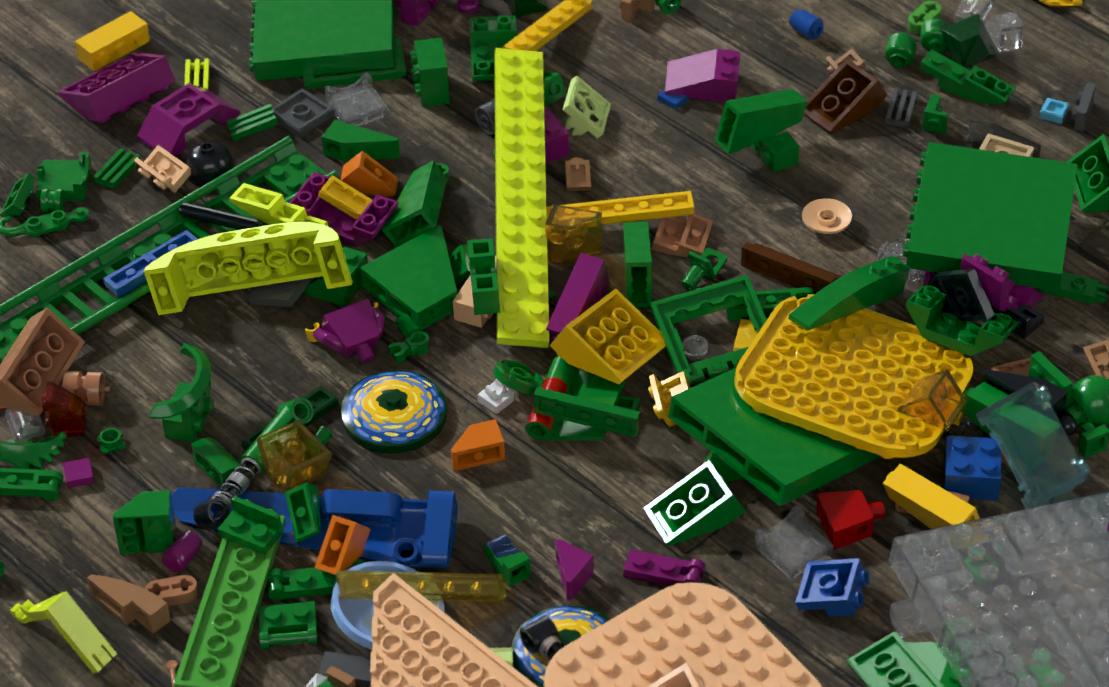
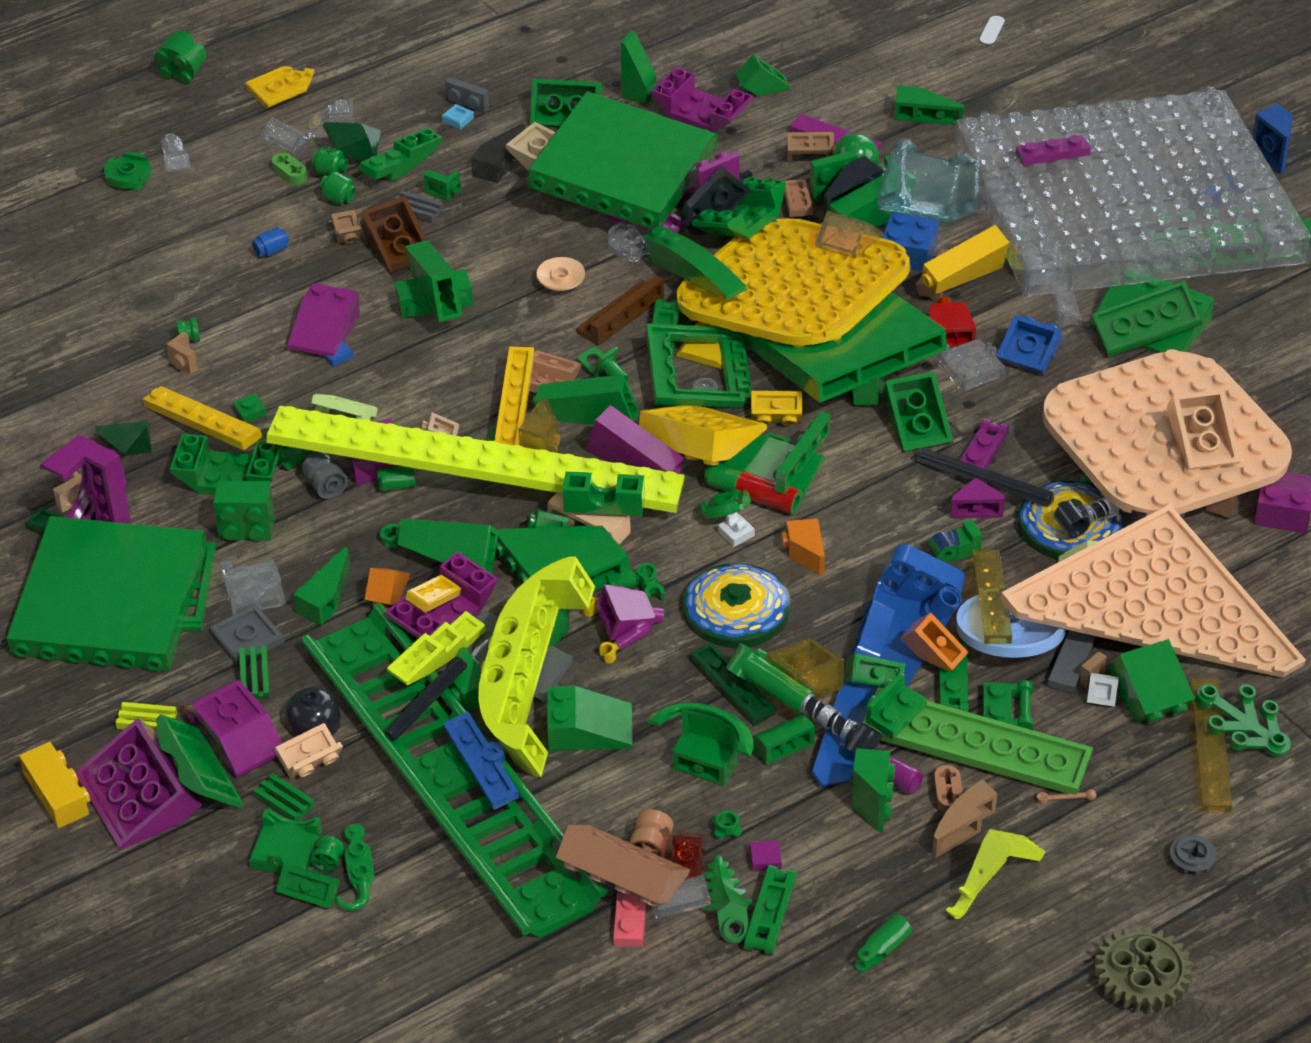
camera: 80 degrees left, 0 degrees up
none -> green slope [156,714,244,808]
none -> green plate [233,394,267,423]
none -> green slope [548,686,633,751]
none -> black axle [916,448,1055,506]

